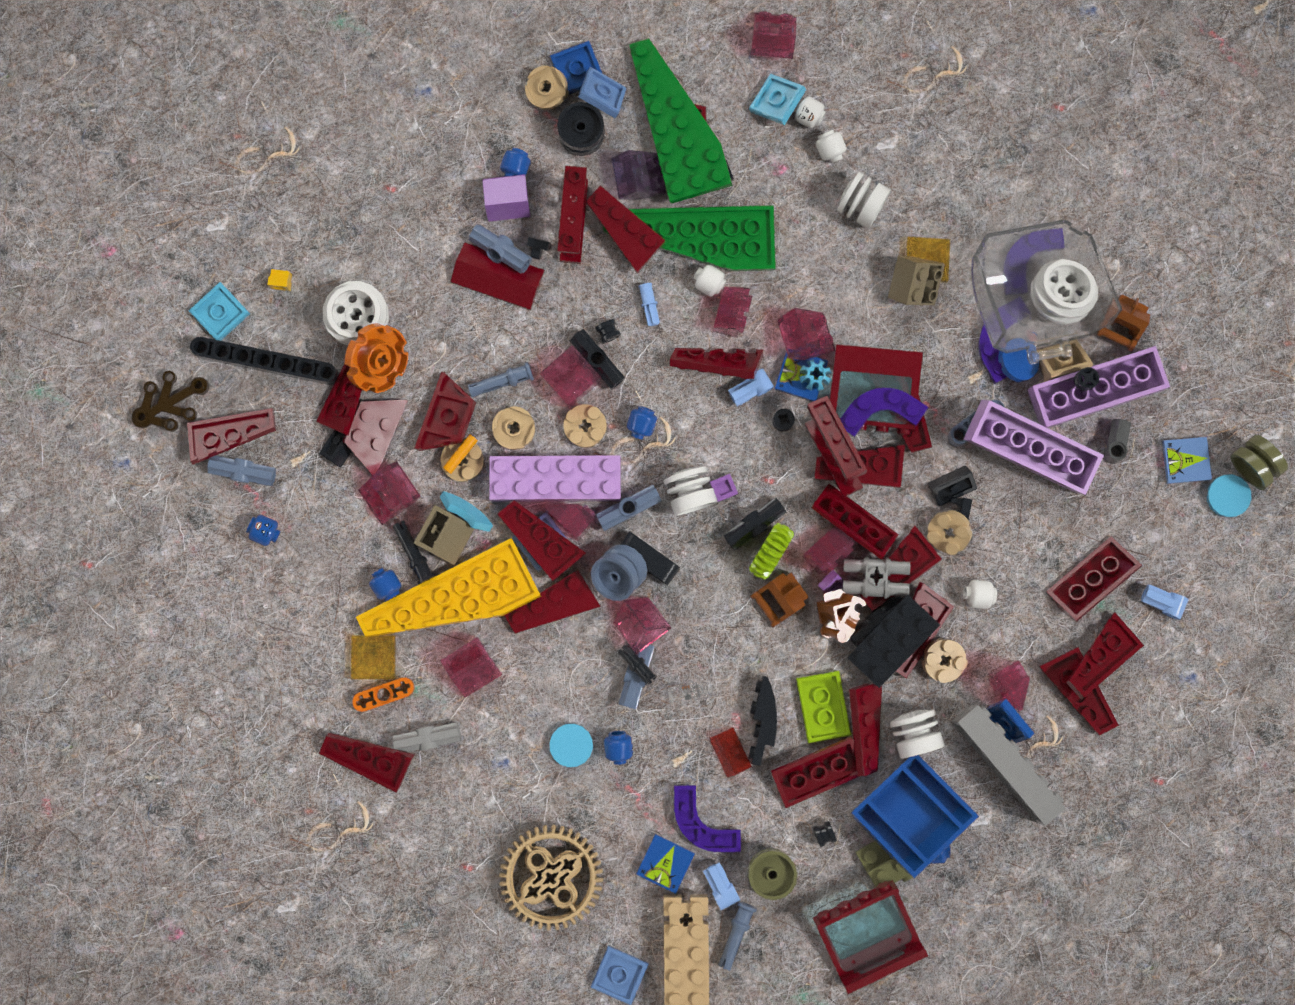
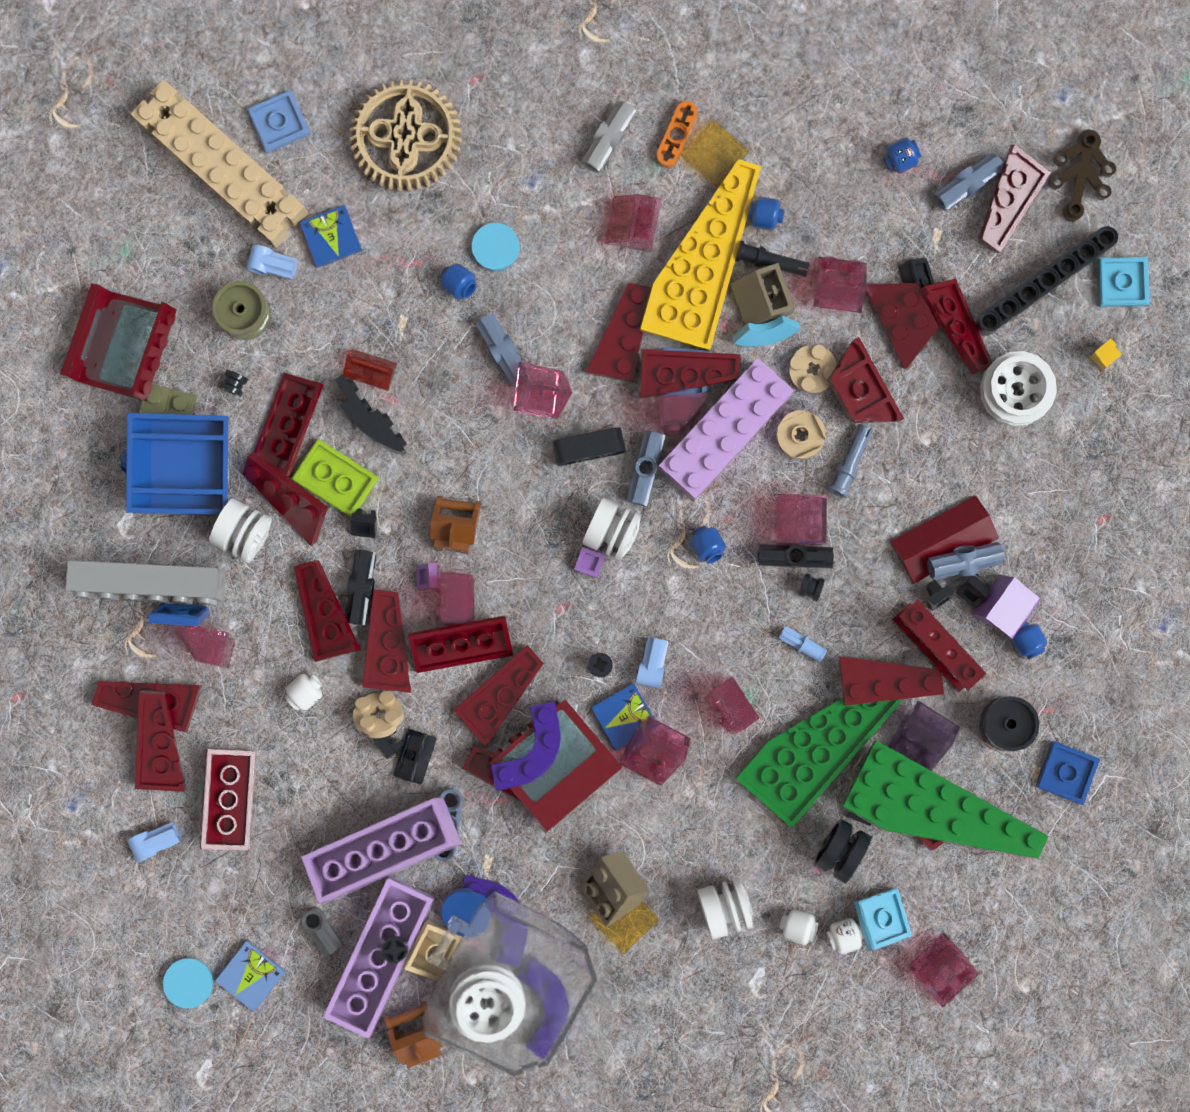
camera: 135 degrees right, 0 degrees up
dark red wing [319,733,415,793] -> none
orange piece [344,323,409,393] -> none
light orange piece [443,434,478,474] -> none
tan plate [525,65,568,110] -> none
tan plate [564,404,607,448] -> none
medium blue tile [578,67,626,118] -> none
sand blue wheel [591,545,647,601] -> none
black pin [618,644,657,686] -> none
dark red wing [670,348,764,379] -> none
dark purple plate [674,785,741,852] -> none
white head [693,265,726,297] -> none
sand blue pin [718,901,757,971] -> none
black piece [723,497,786,550] -> none
lime gear [749,523,794,580] -> none
medium azure piece [799,359,831,391] -> none
dark red fence [805,396,867,497] -> none
piece [816,589,866,643] -> none
light grey pin [843,557,910,599] -> none
black plate [847,594,940,688] -> none
tan plate [922,638,968,683] -> none
olive wheel [1230,434,1288,490] -> none
none -> black tile [350,508,377,538]
none -> black wheel [814,818,872,884]
none -> black tile [956,574,991,608]

